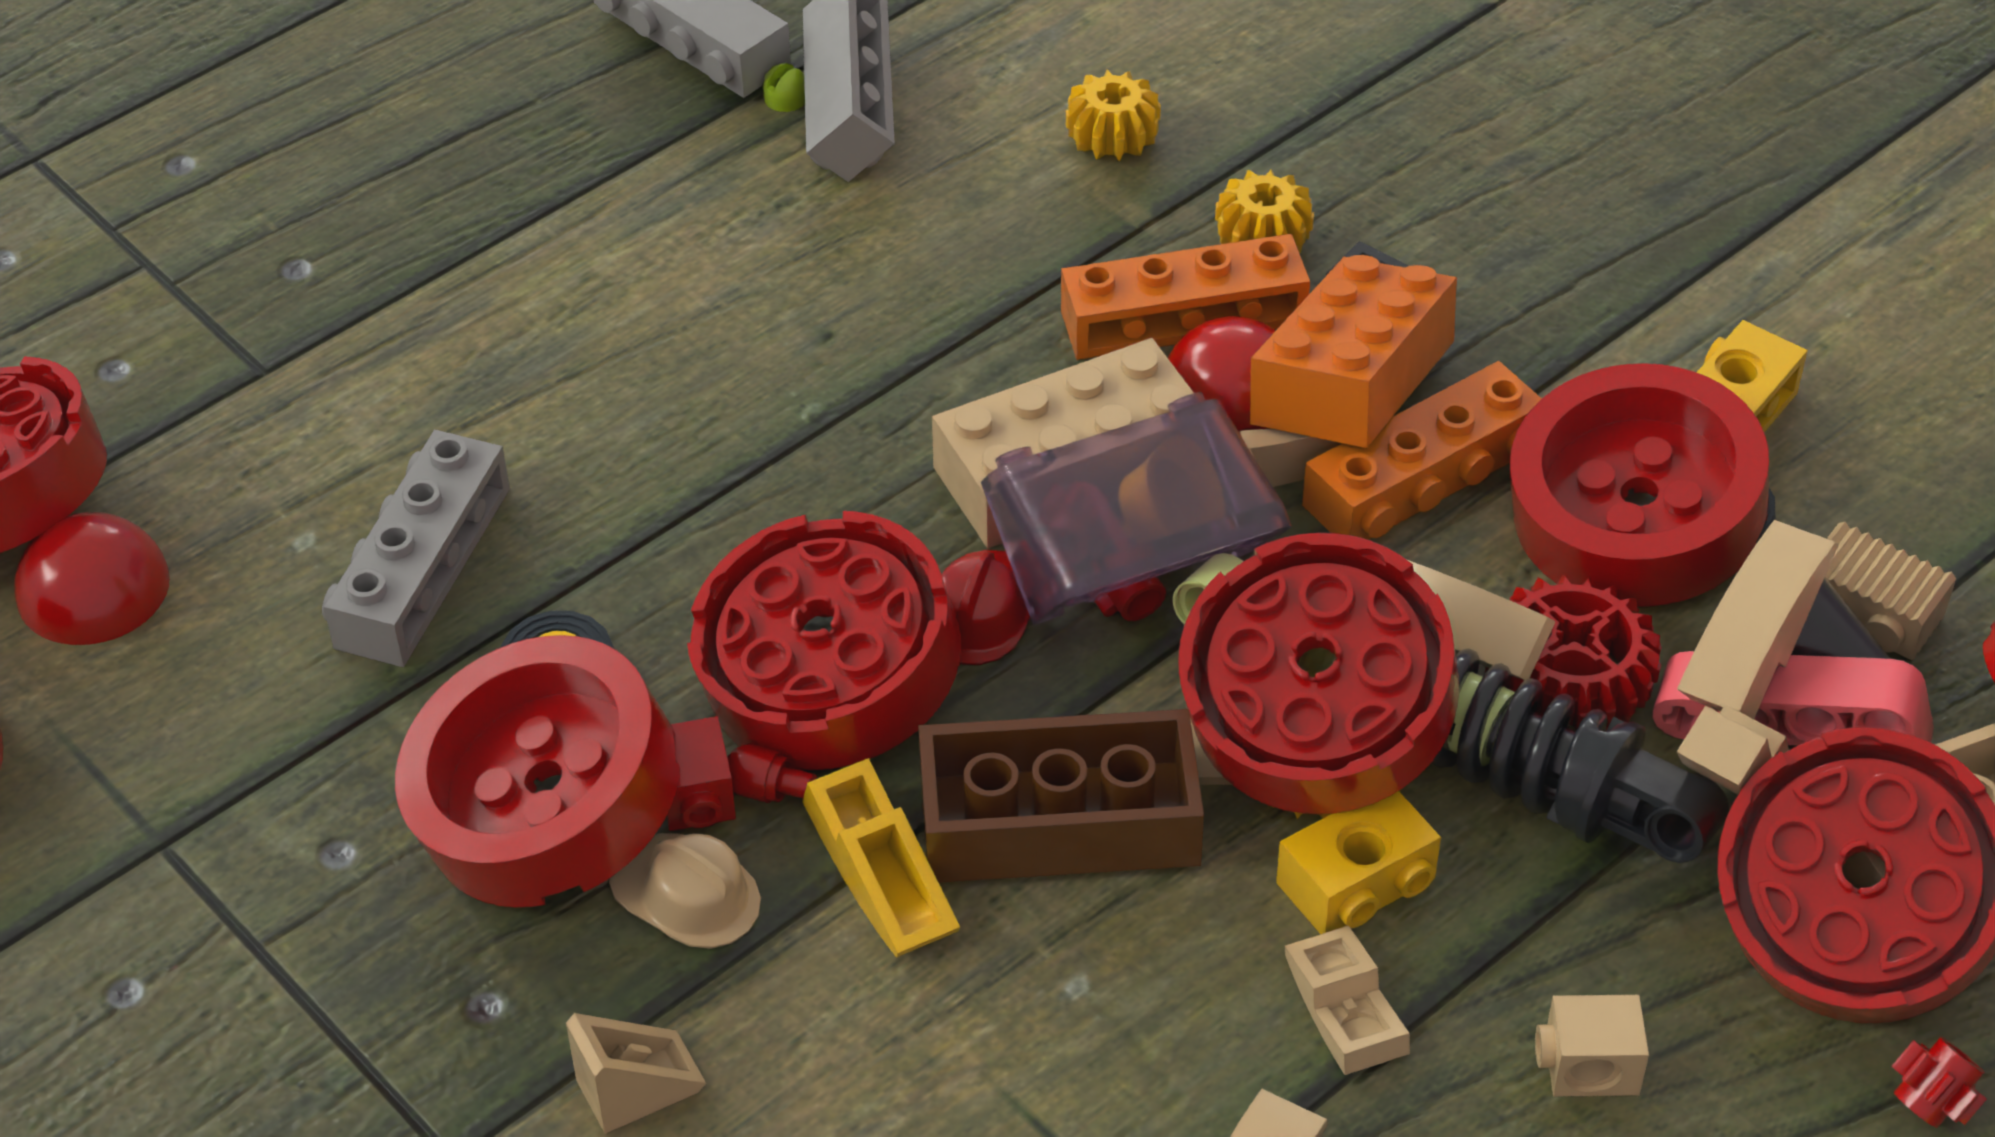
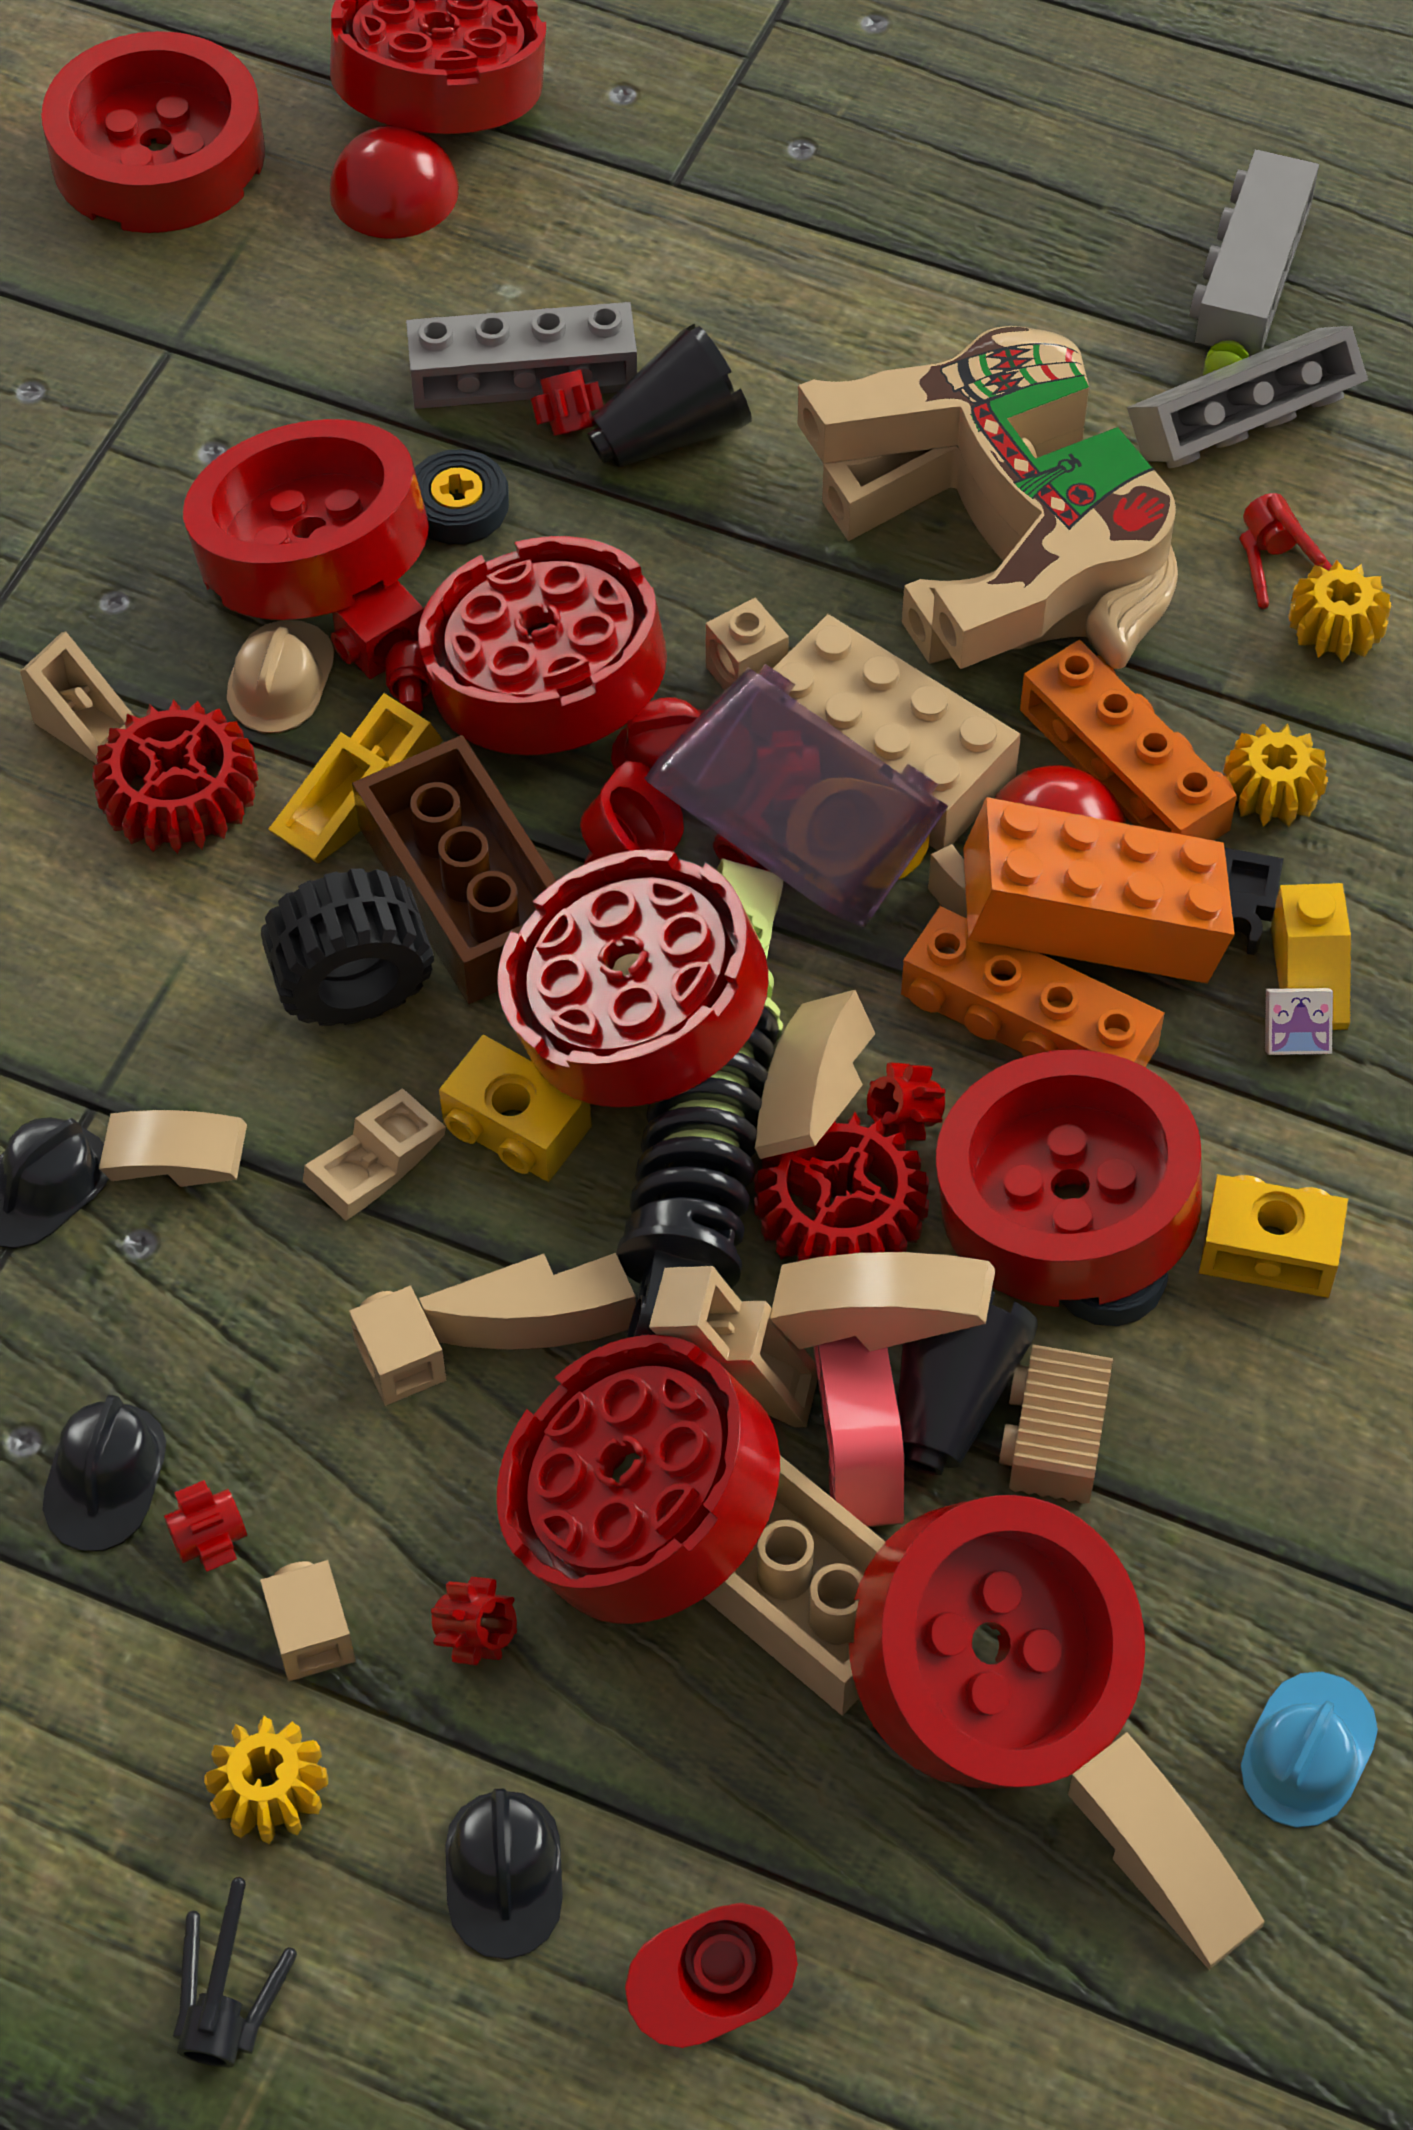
camera: 65 degrees right, 10 degrees up
none -> red gear [92,699,259,854]
none -> black tyre [260,869,434,1026]
none -> tan slope [419,1253,636,1350]
none -> red gear [531,370,604,436]
none -> red piece [580,761,684,864]
none -> black cone [587,324,752,468]
none -> tan brick [706,597,789,707]
none -> tan animal [797,326,1178,669]
none -> red gear [867,1062,946,1141]
none -> red plant [1239,493,1332,609]
none -> tile [1265,988,1333,1055]
none -> yellow slope [1271,883,1351,1030]

